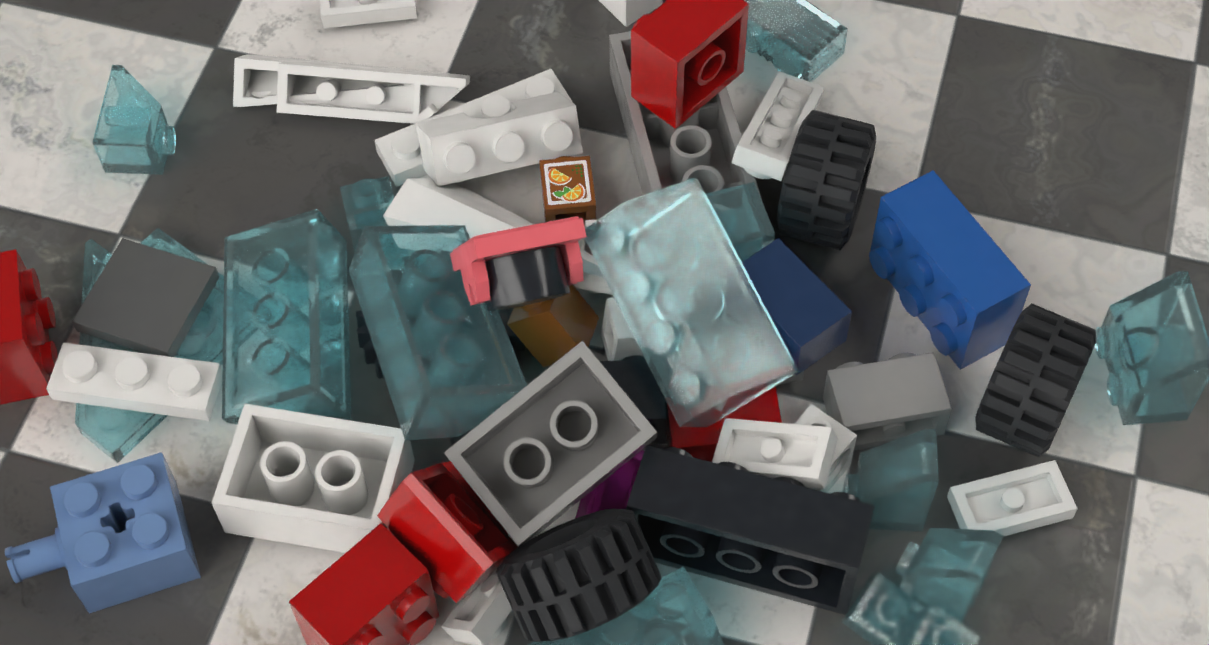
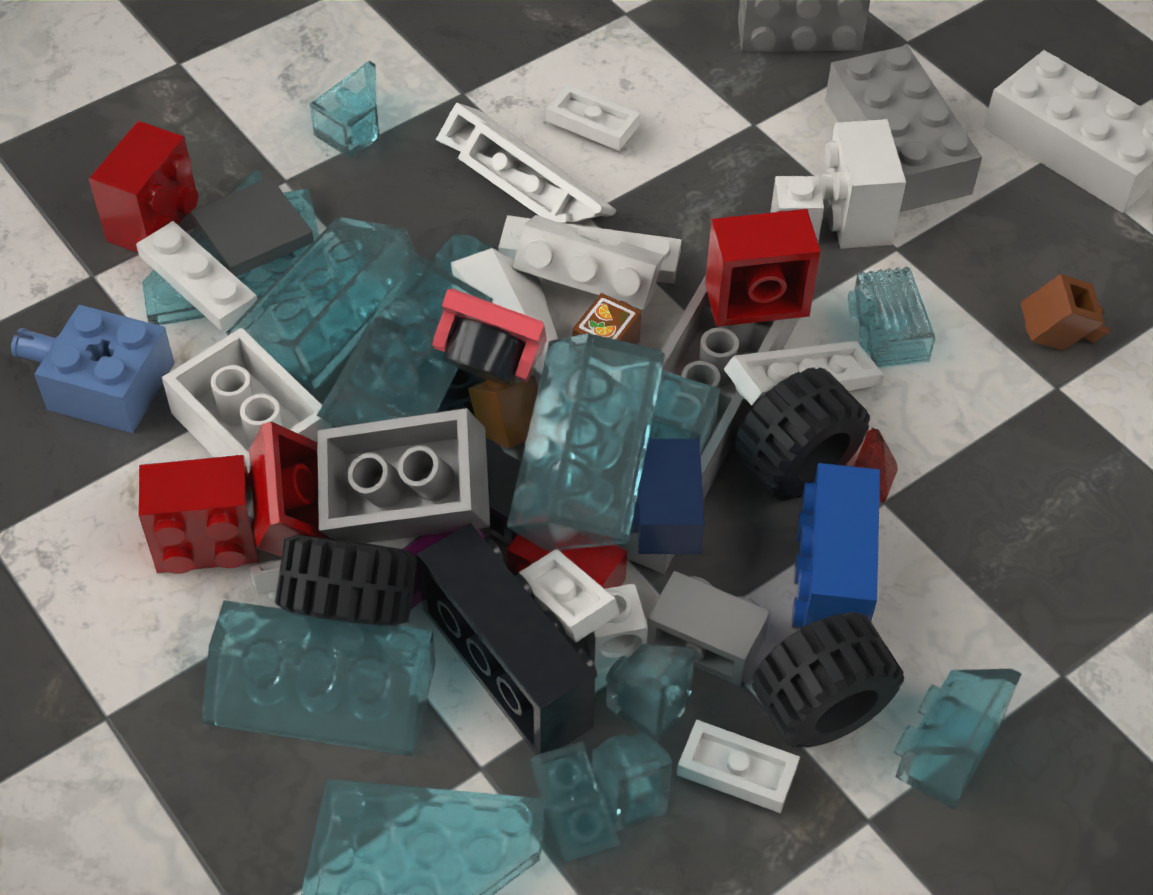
camera: 35 degrees right, 5 degrees down
none -> clear red slope [854,427,898,503]

